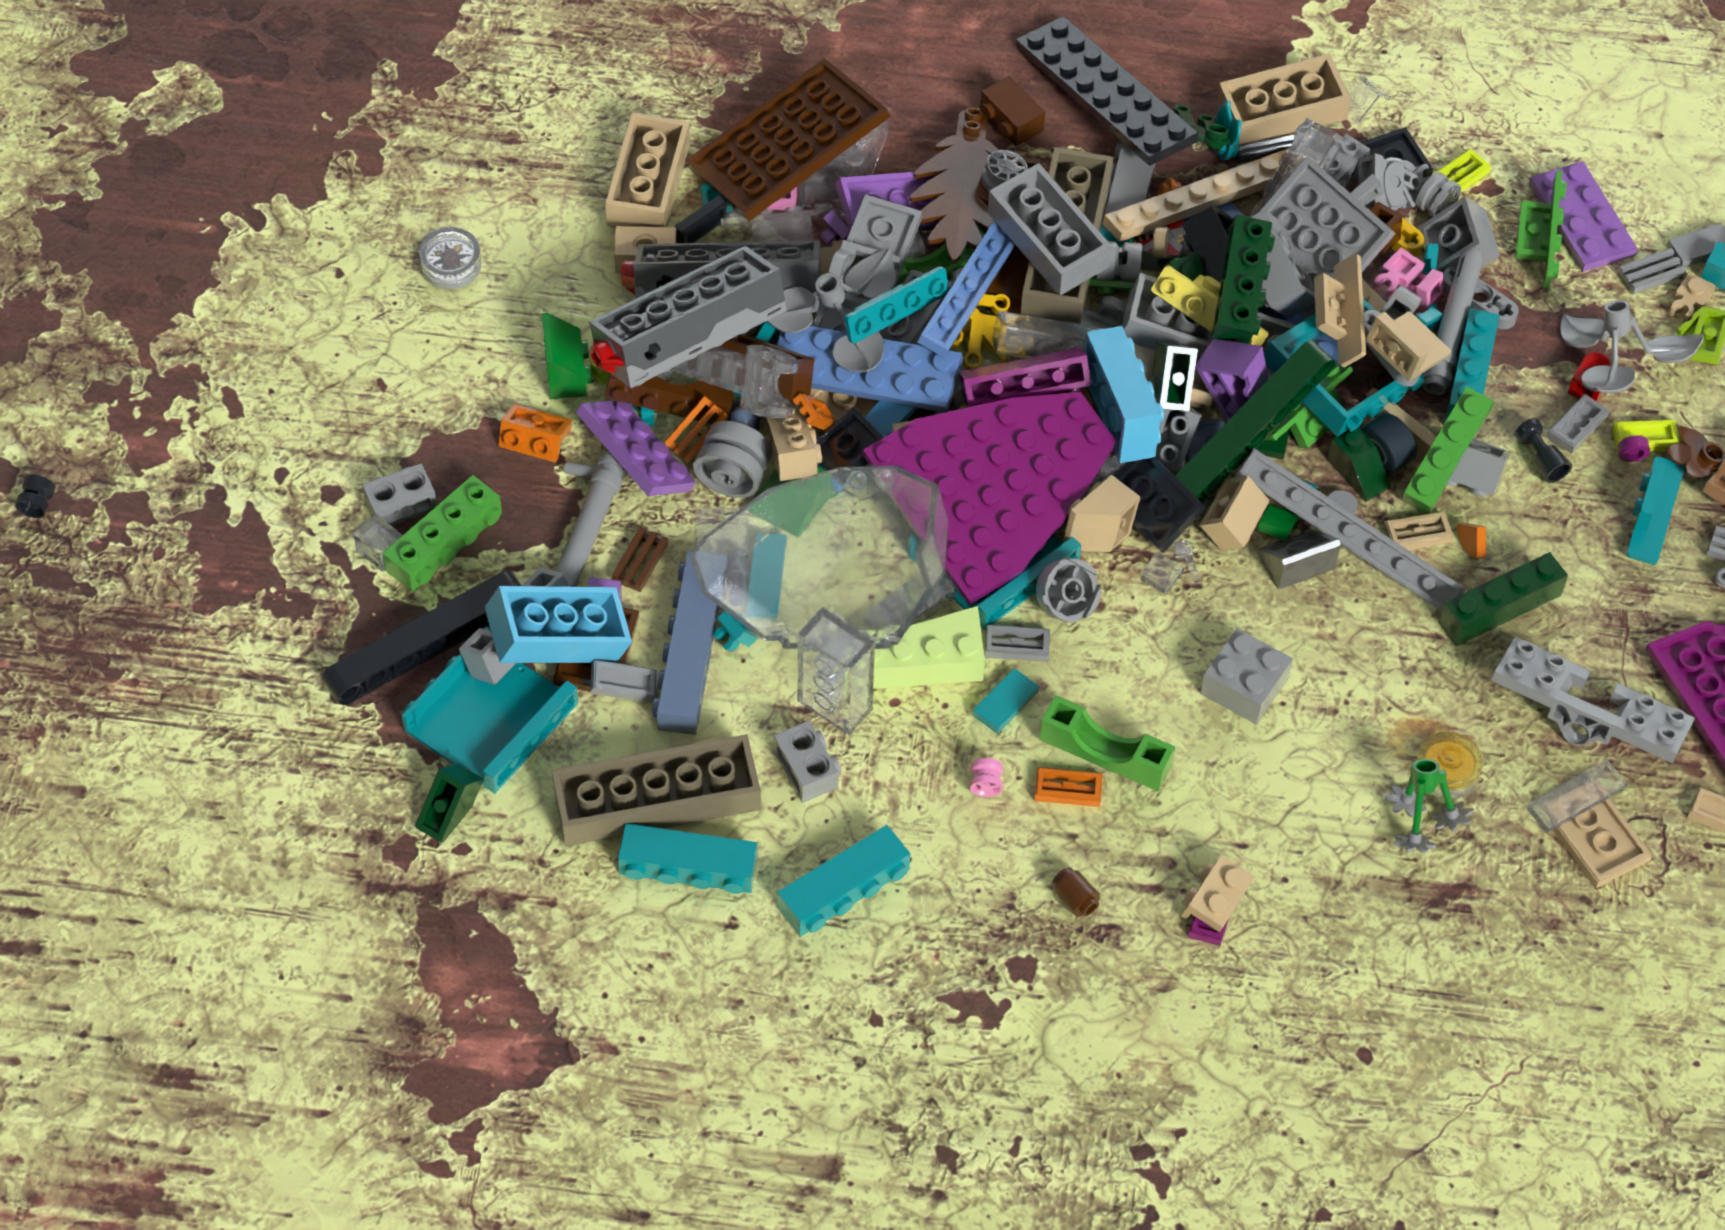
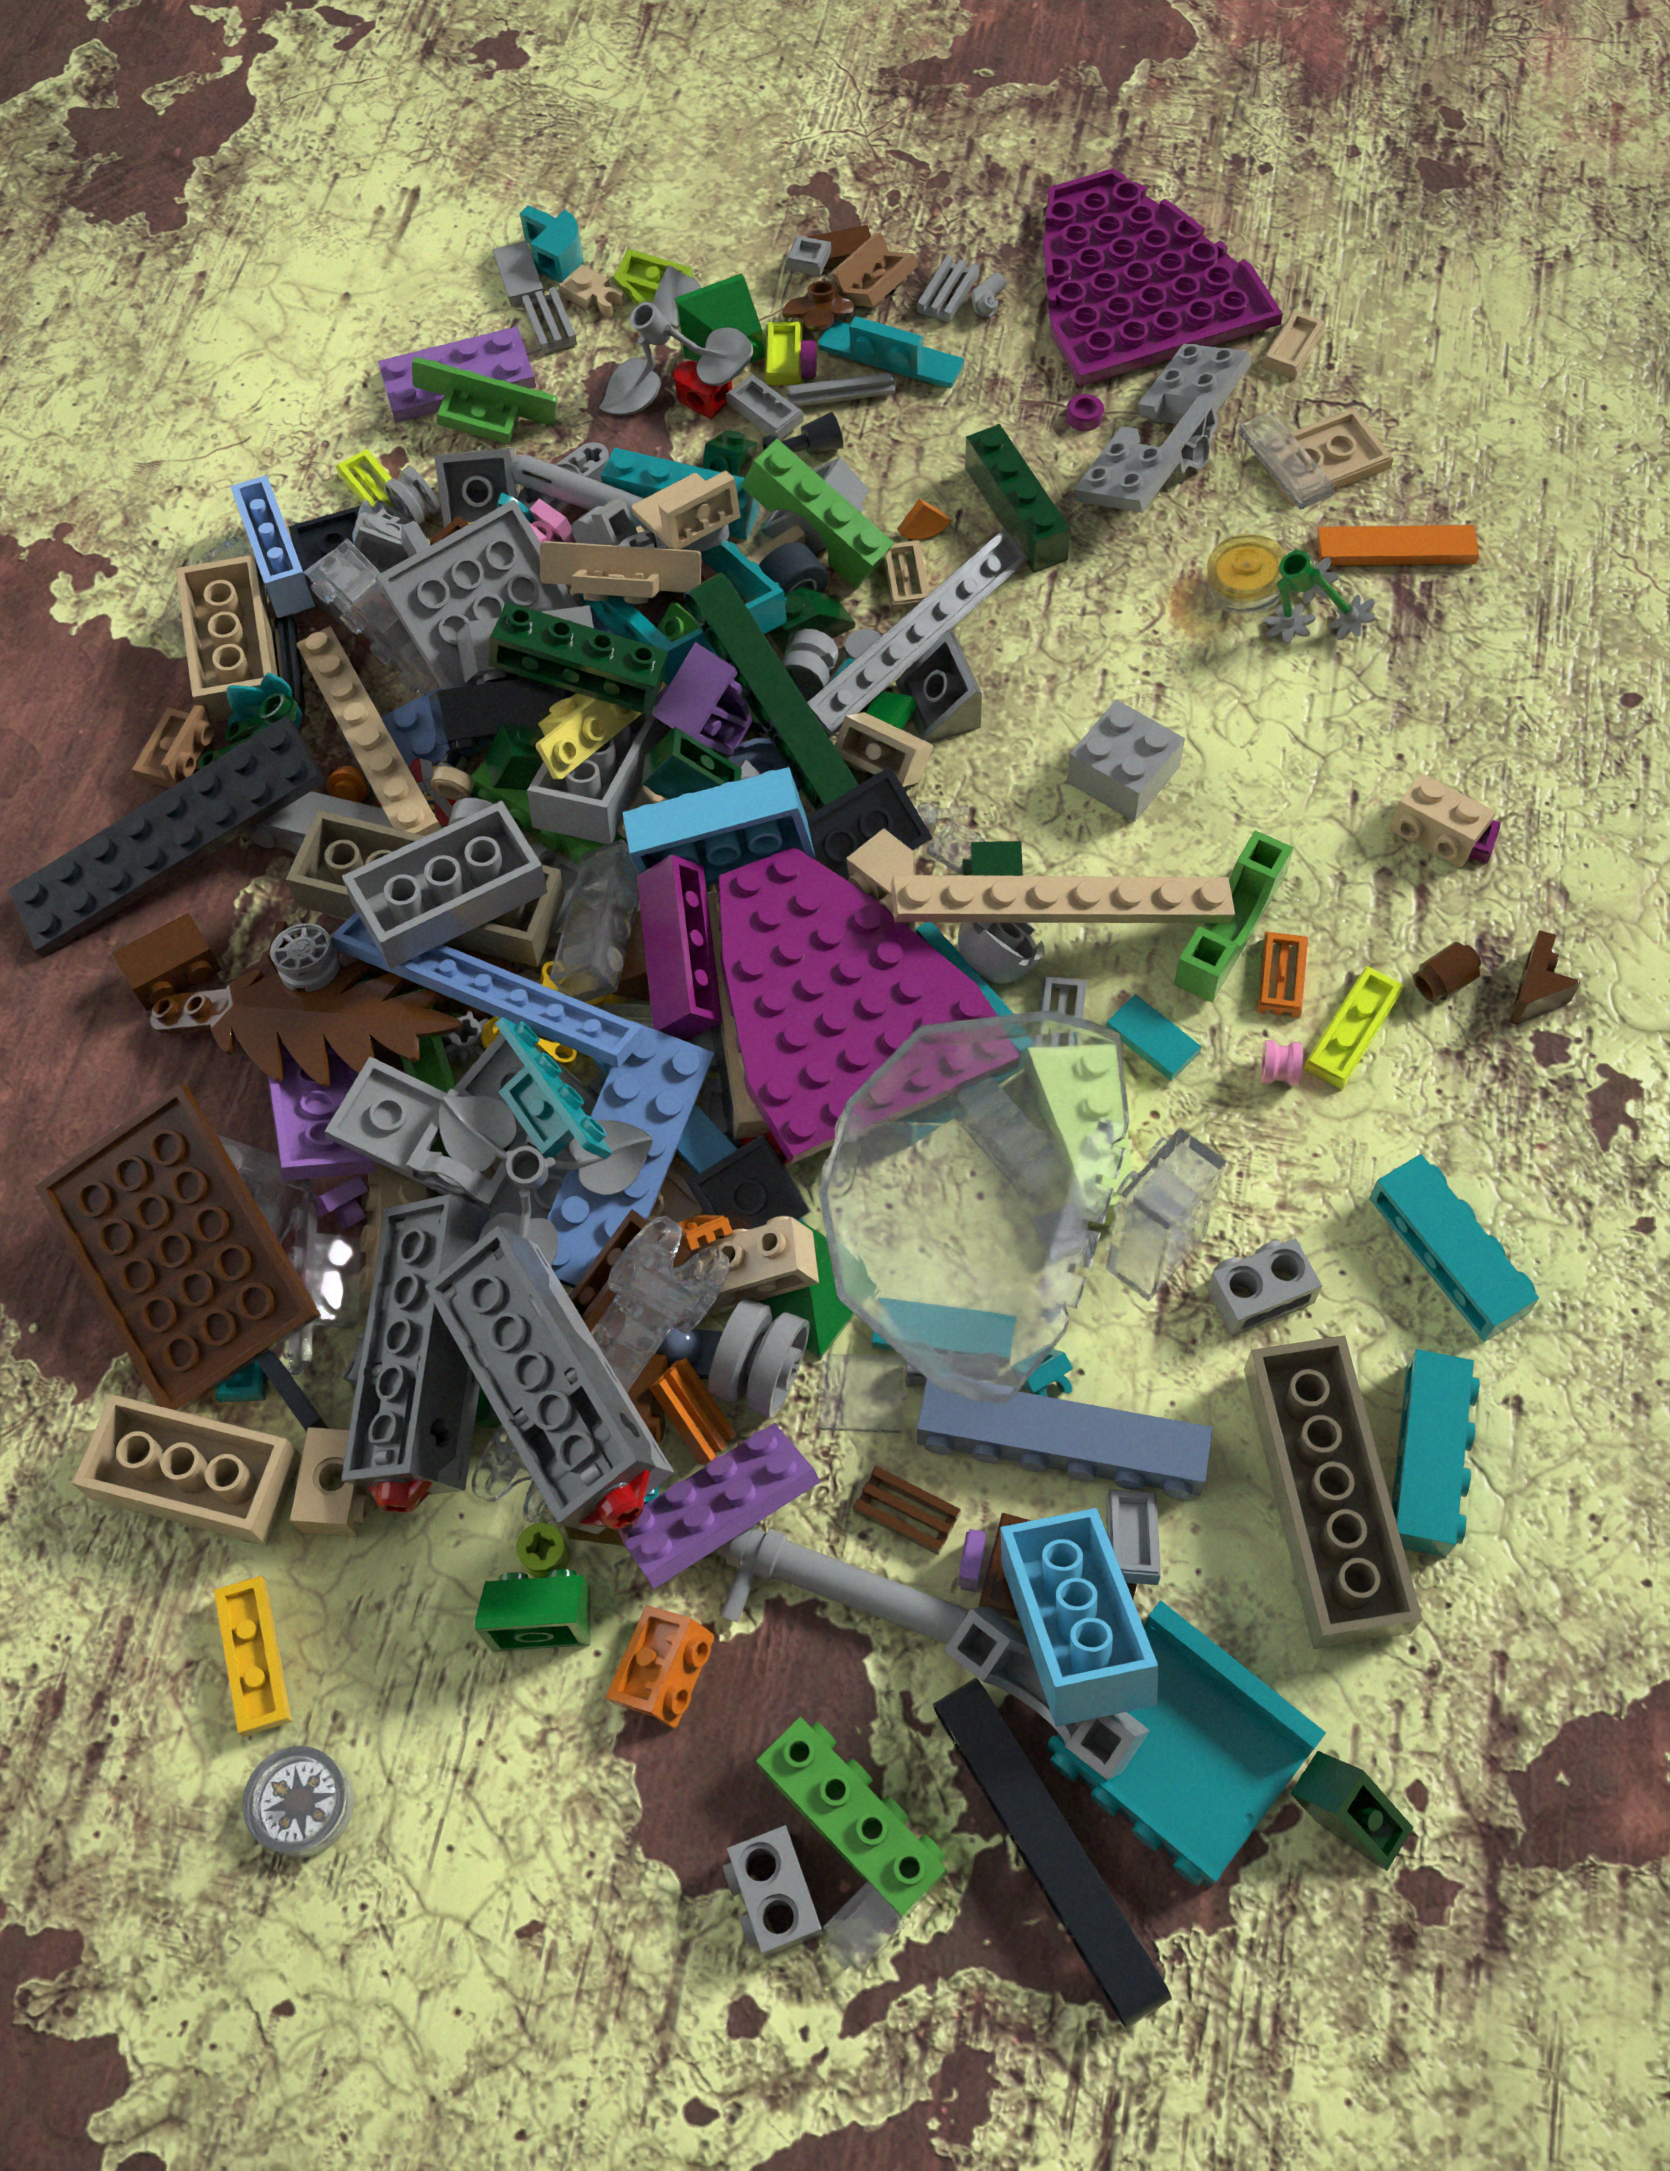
camera: 80 degrees left, 5 degrees up
none -> medium nougat bracket [132,704,215,788]
none -> yellow plate [214,1575,292,1737]
none -> light blue brick [230,475,315,618]
none -> green slope [674,273,765,364]
none -> dark green bracket [702,431,757,476]
none -> light grey wheel [781,629,839,702]
none -> light grey axle [787,373,895,407]
none -> tan plate [890,875,1235,923]
none -> dark green brick [962,841,1023,876]
none -> magenta tile [1066,394,1104,431]
none -> neon yellow tile [1303,966,1405,1090]
none -> orange tile [1317,525,1479,566]
none -> reddish brown slope [1509,930,1580,1025]

